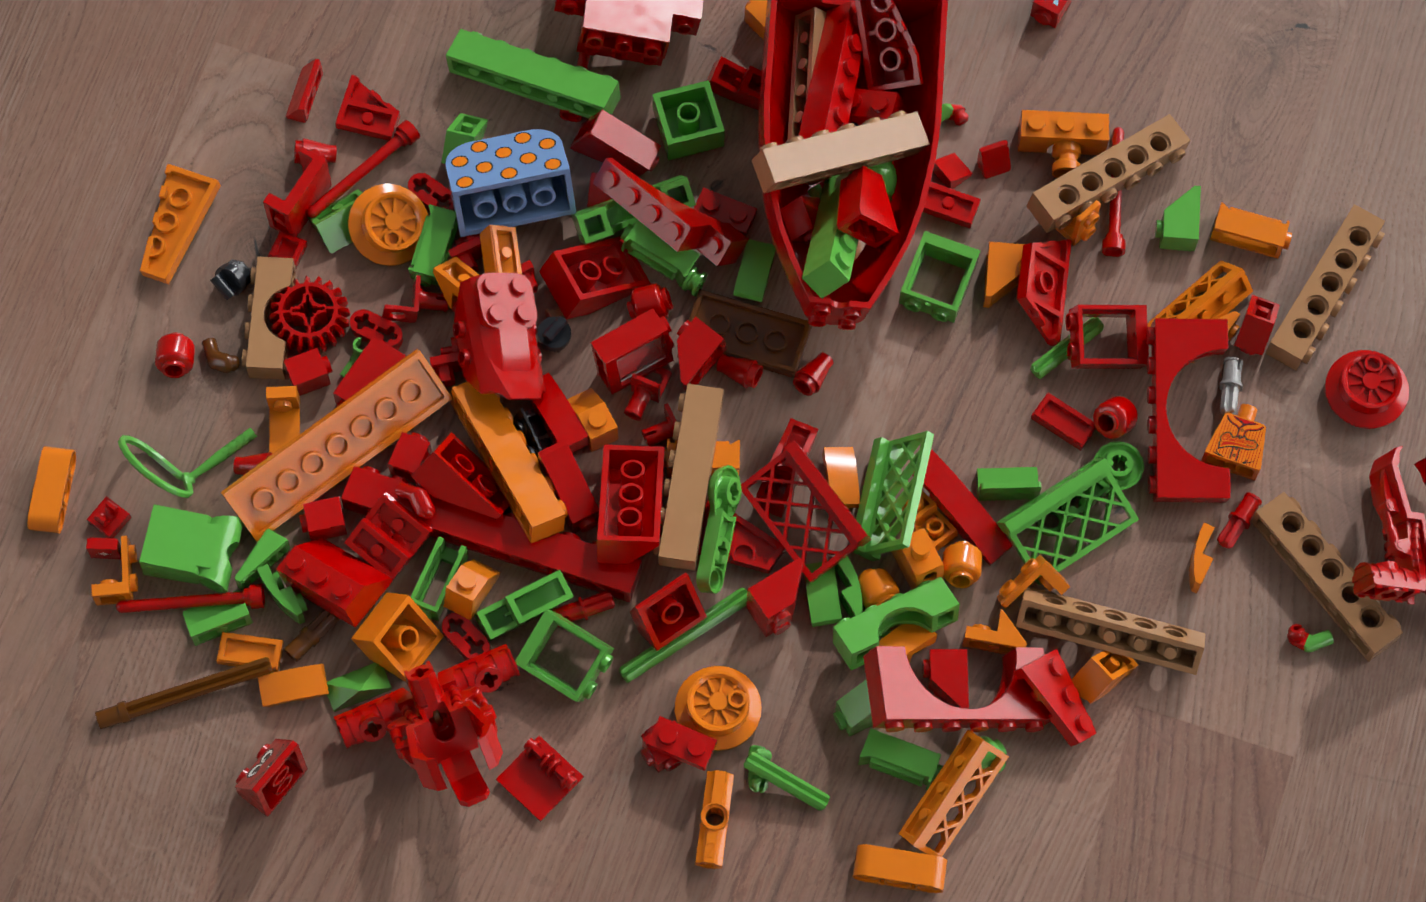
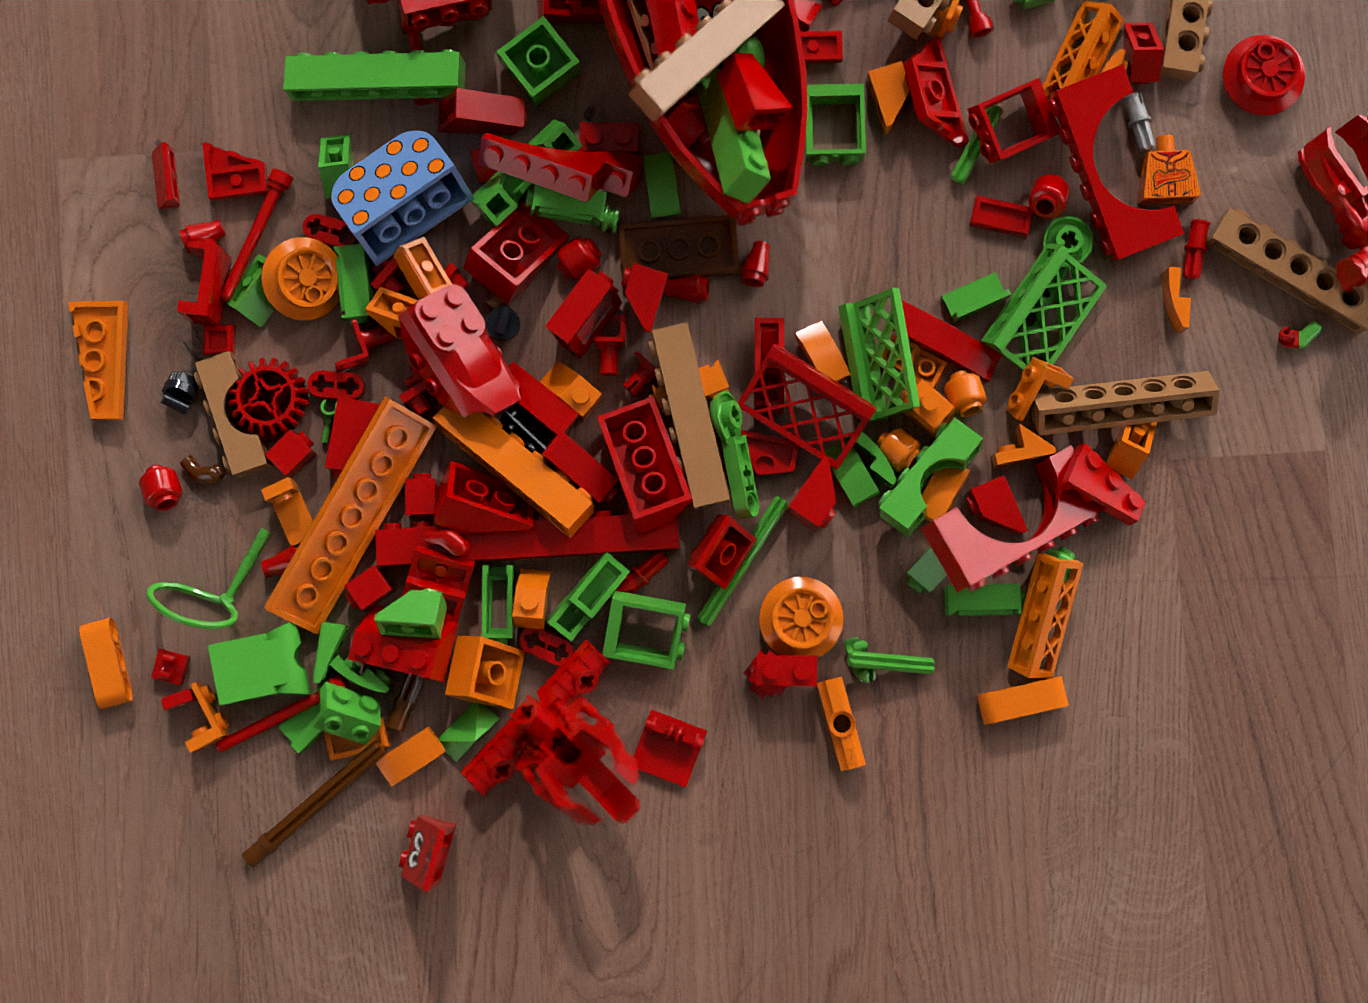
camera: 20 degrees left, 15 degrees up
none -> bright green bracket [313,682,381,745]
none -> bright green slope [375,589,447,639]

